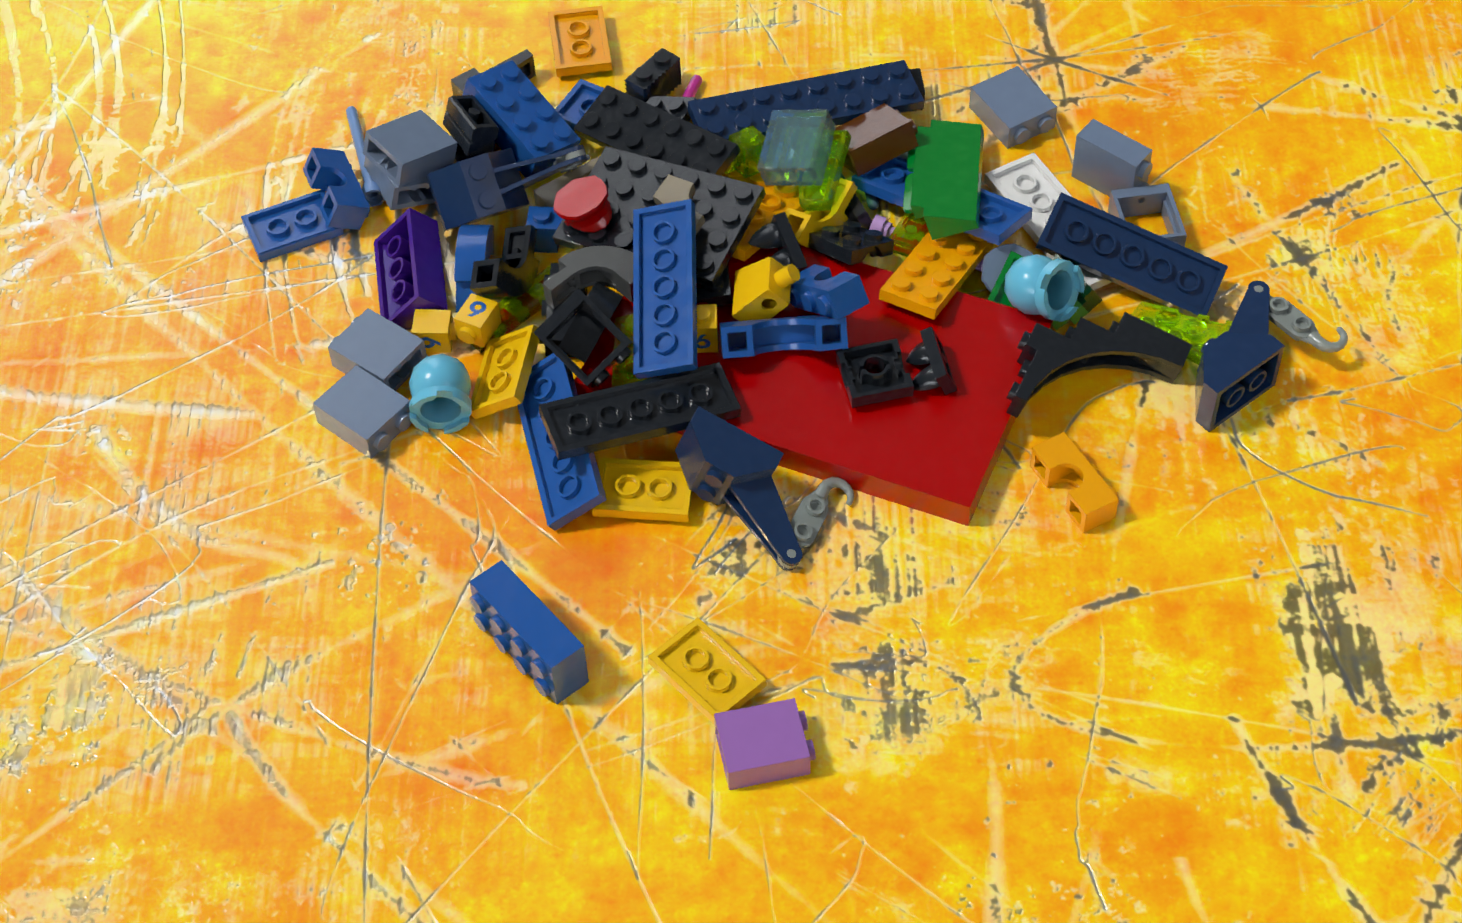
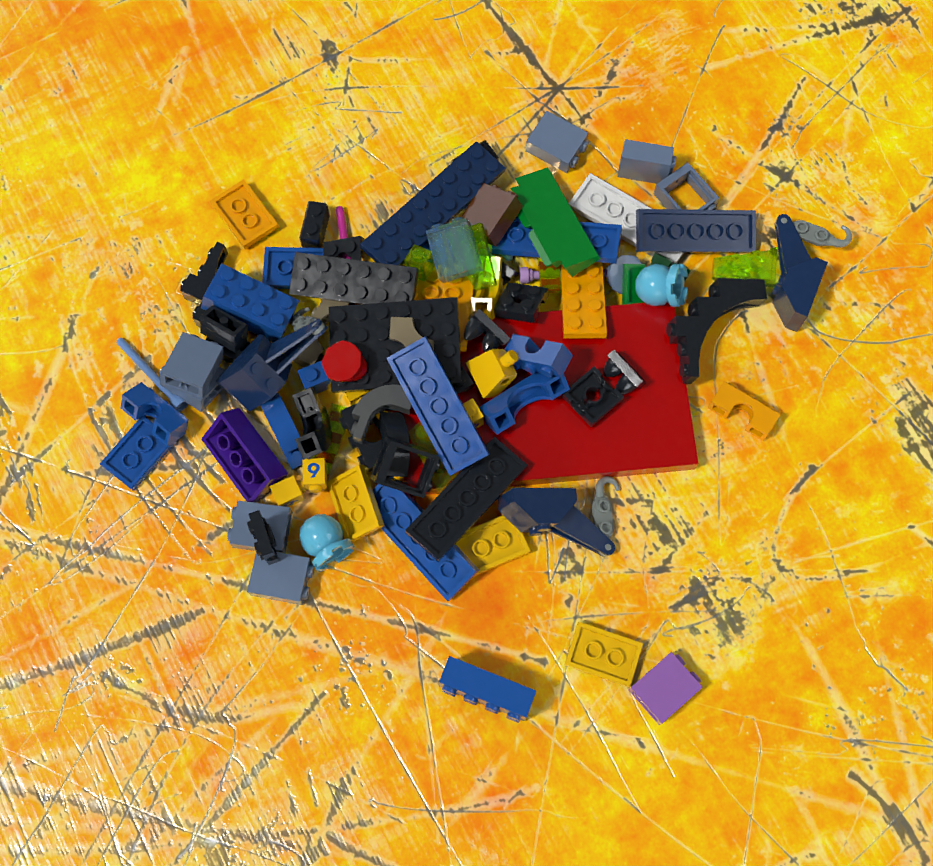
camera: 30 degrees left, 20 degrees up
none -> black brick [247,510,279,565]

